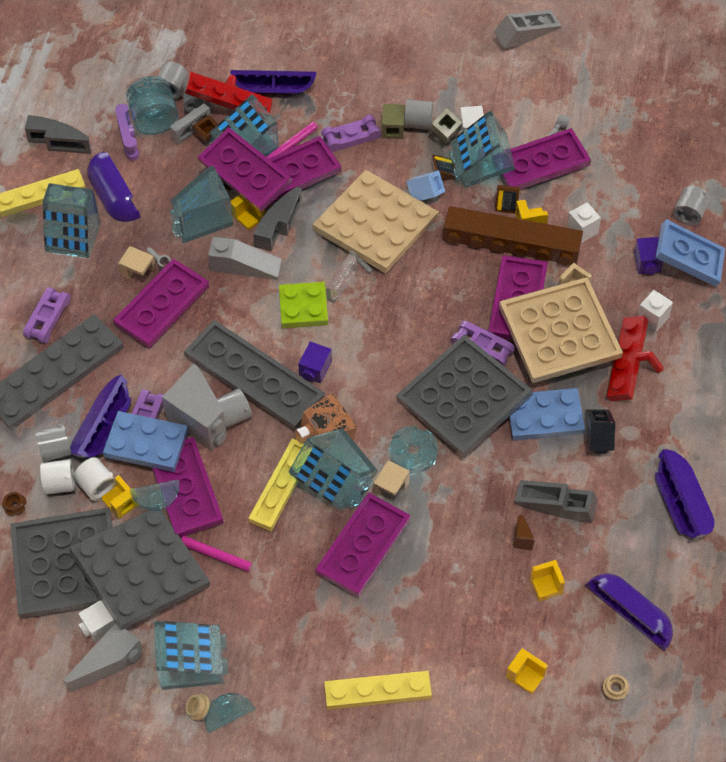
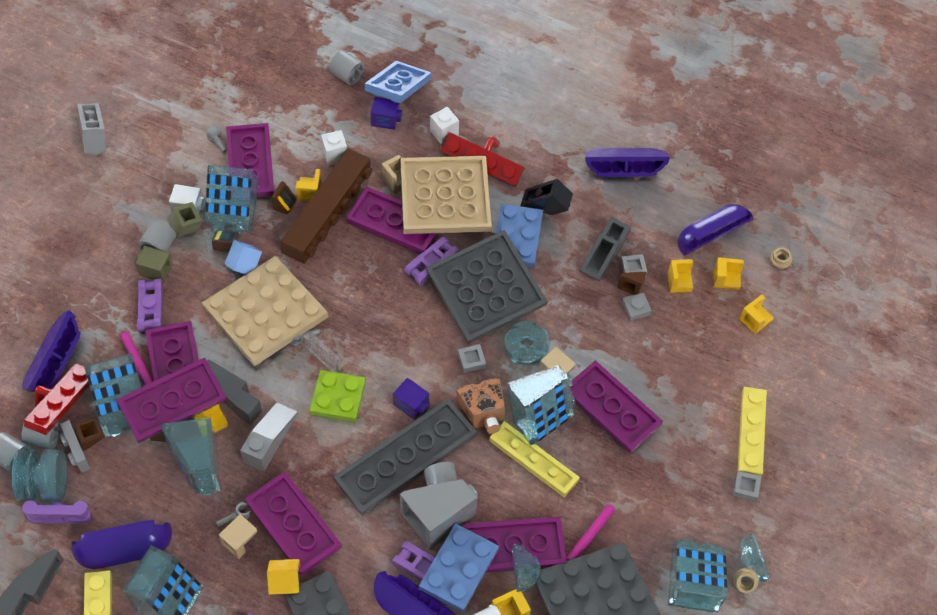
camera: 80 degrees left, 0 degrees up
none -> yellow panel [267,559,300,595]
none -> light grey plate [458,344,486,373]
none -> light grey plate [621,254,648,277]
none -> light grey plate [622,293,652,321]
none -> yellow panel [713,257,744,290]
none -> light grey plate [732,471,762,501]

